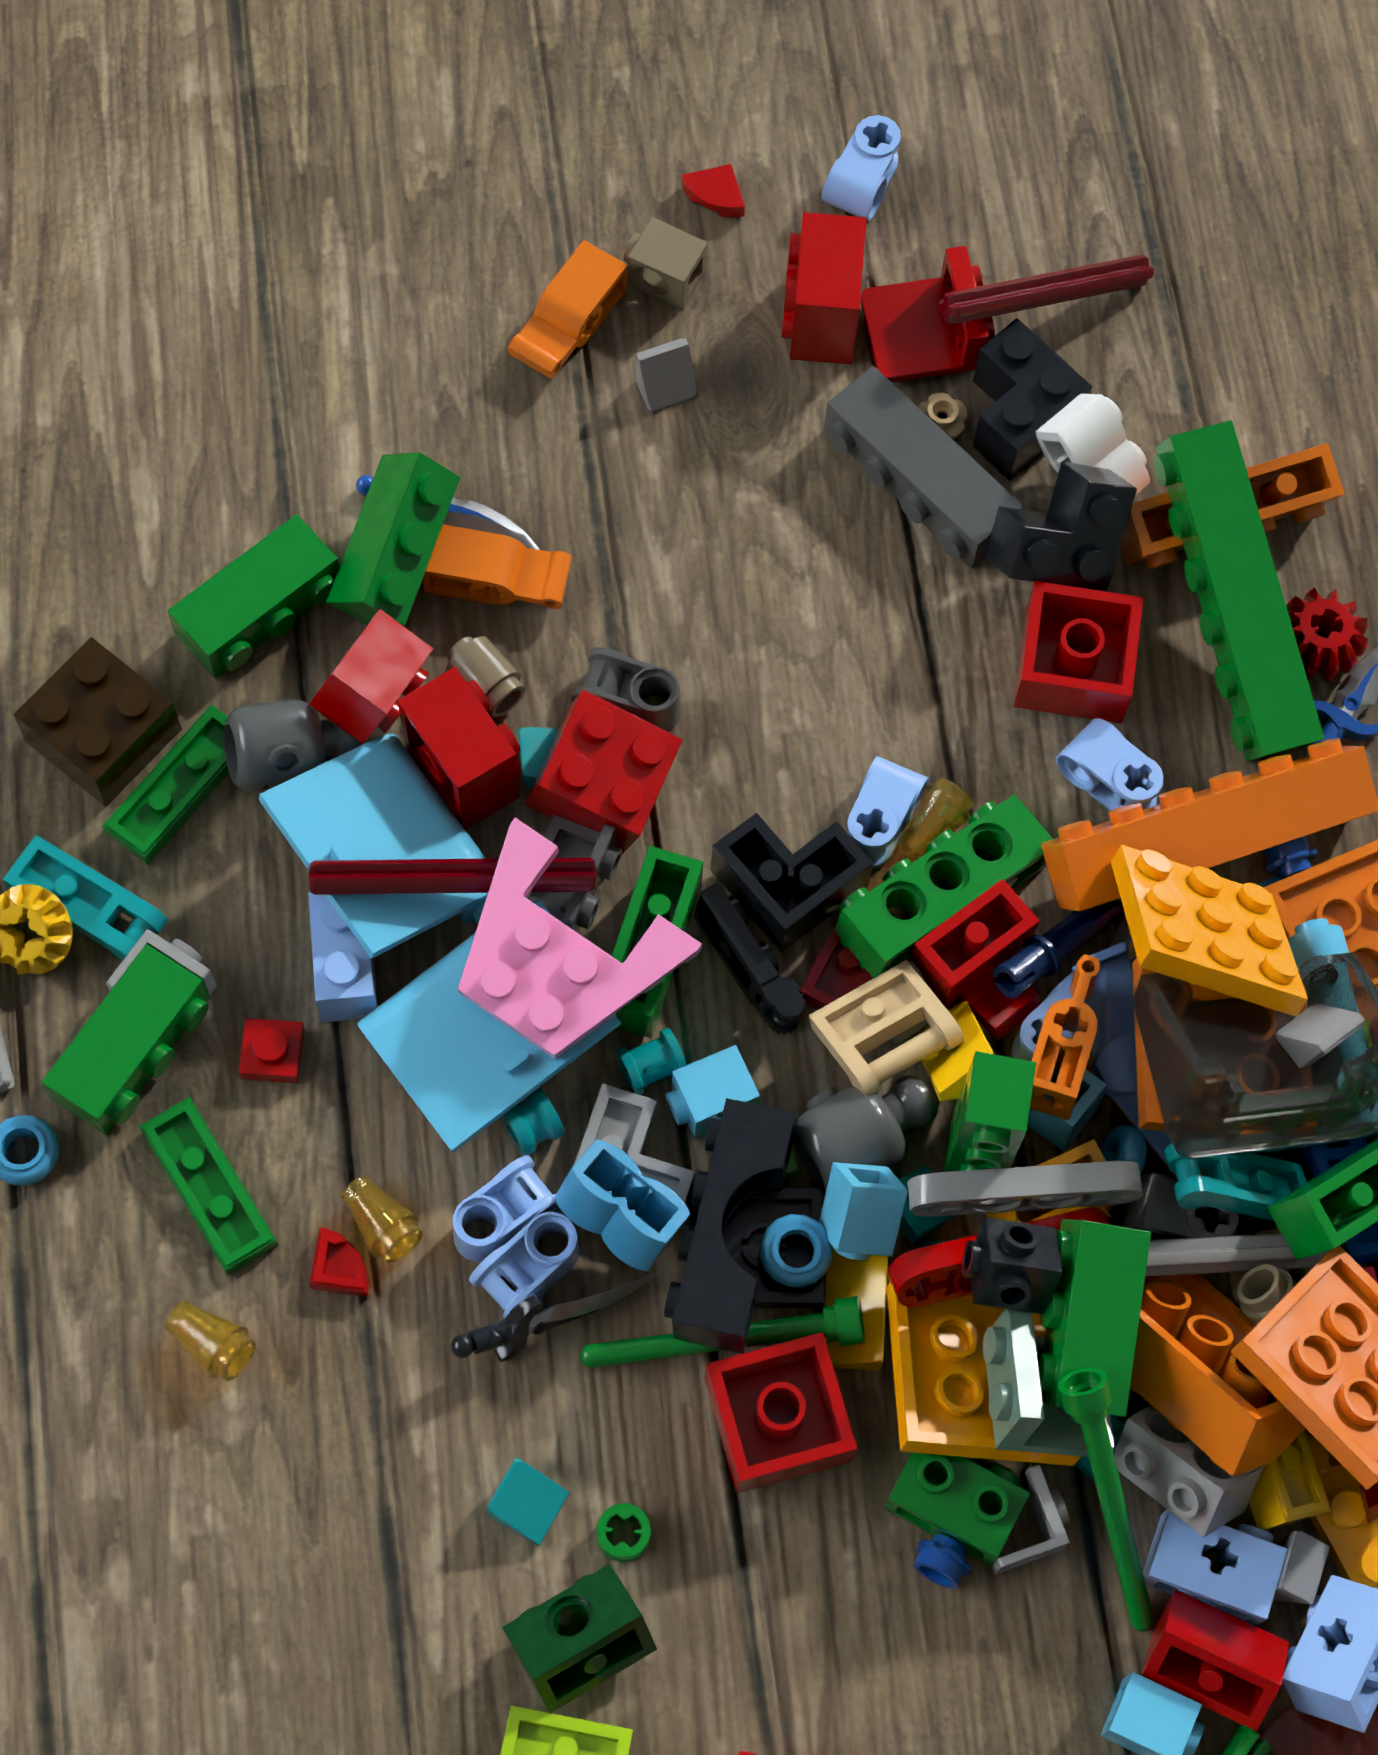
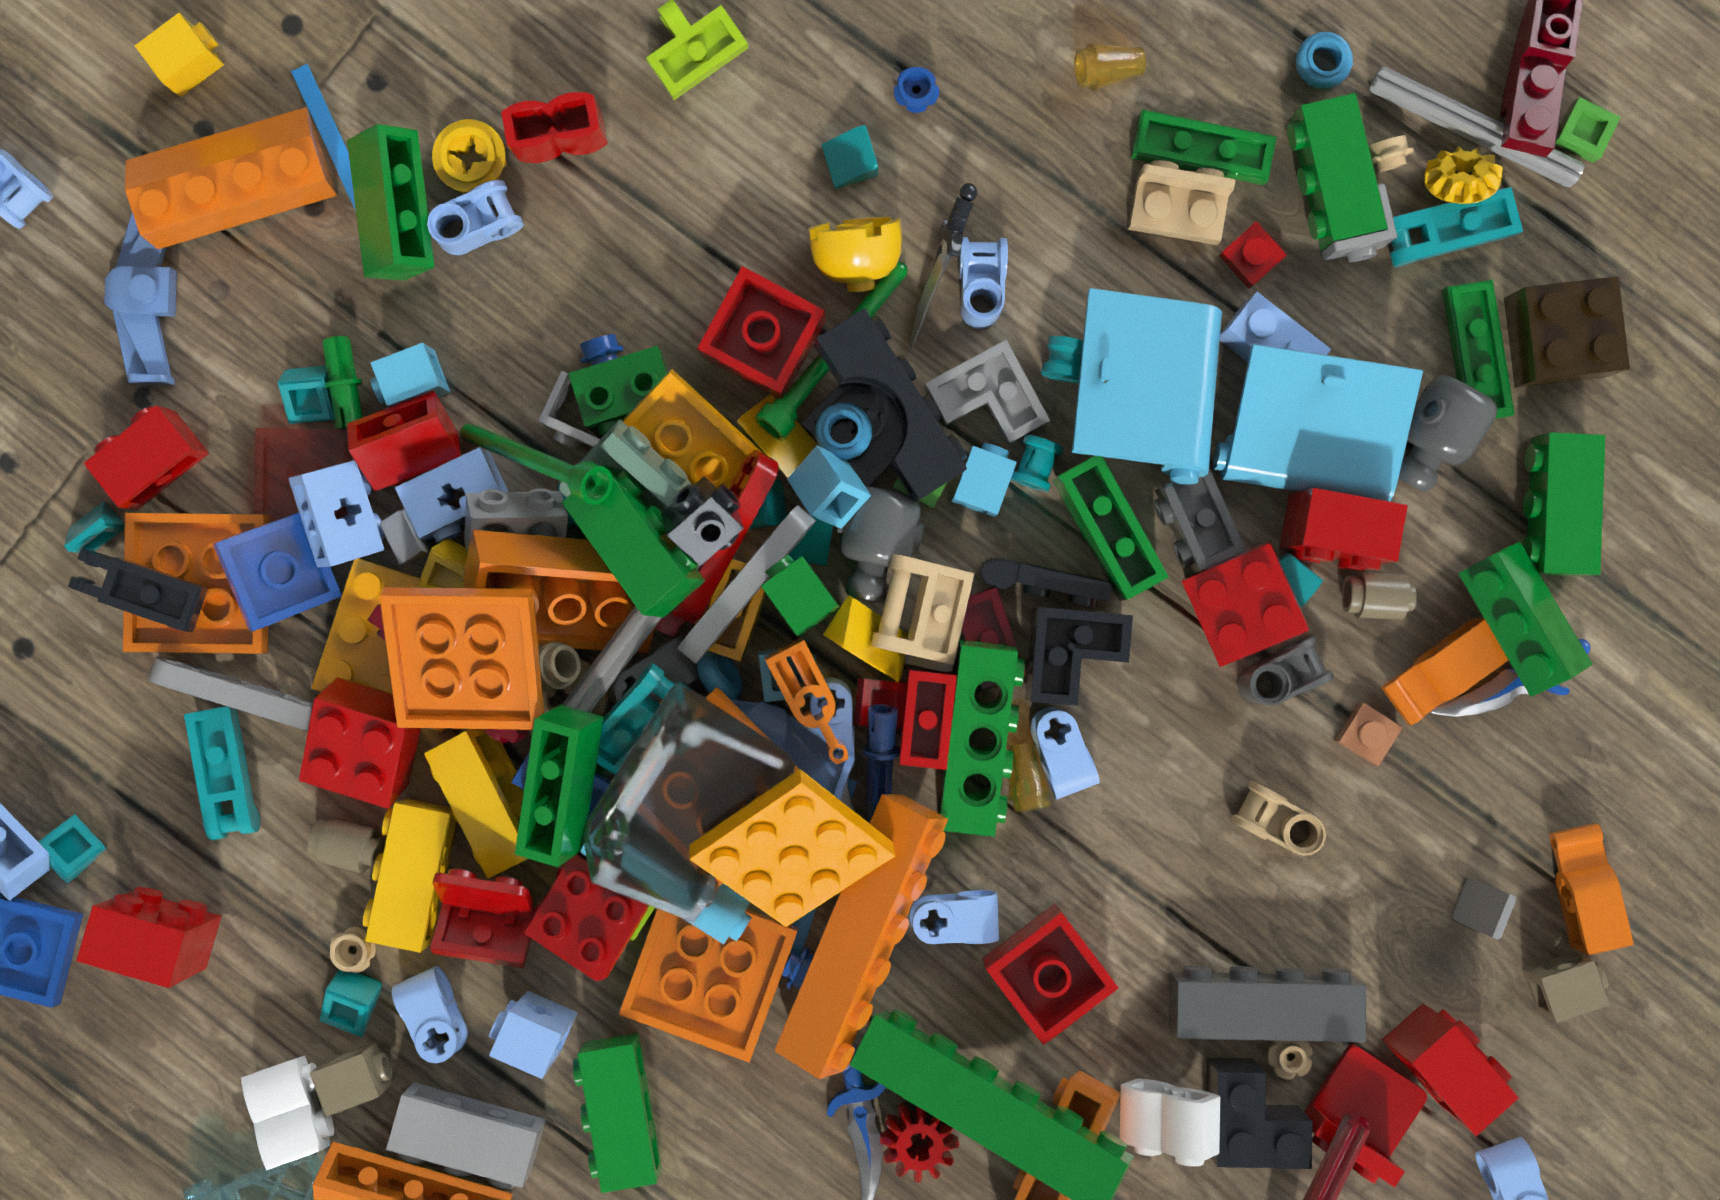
camera: 140 degrees right, 20 degrees up
brick [309,609,433,744] -> none
dark red axle [309,857,597,895] -> none
red tile [309,1227,370,1297] -> none
clear yellow cone [341,1176,423,1263] -> none
light blue piece [453,1155,560,1262] -> none
bright pink wing [458,818,702,1059] -> none
dark green brick [502,1564,657,1714] -> none
dark azure brick [554,1139,690,1271] -> none
green bush [596,1503,651,1563] -> none
red tile [681,164,745,218] -> none
black brick [985,462,1137,592] -> none
light grey slope [1275,1004,1365,1069] -> none
none -> yellow cylinder [808,217,902,292]
none -> blue plate [894,67,939,113]
none -> tan bracket [1128,160,1236,245]
none -> tan piece [1229,780,1326,856]
none -> nougat plate [1334,702,1403,767]
none -> tan plate [1368,135,1414,172]

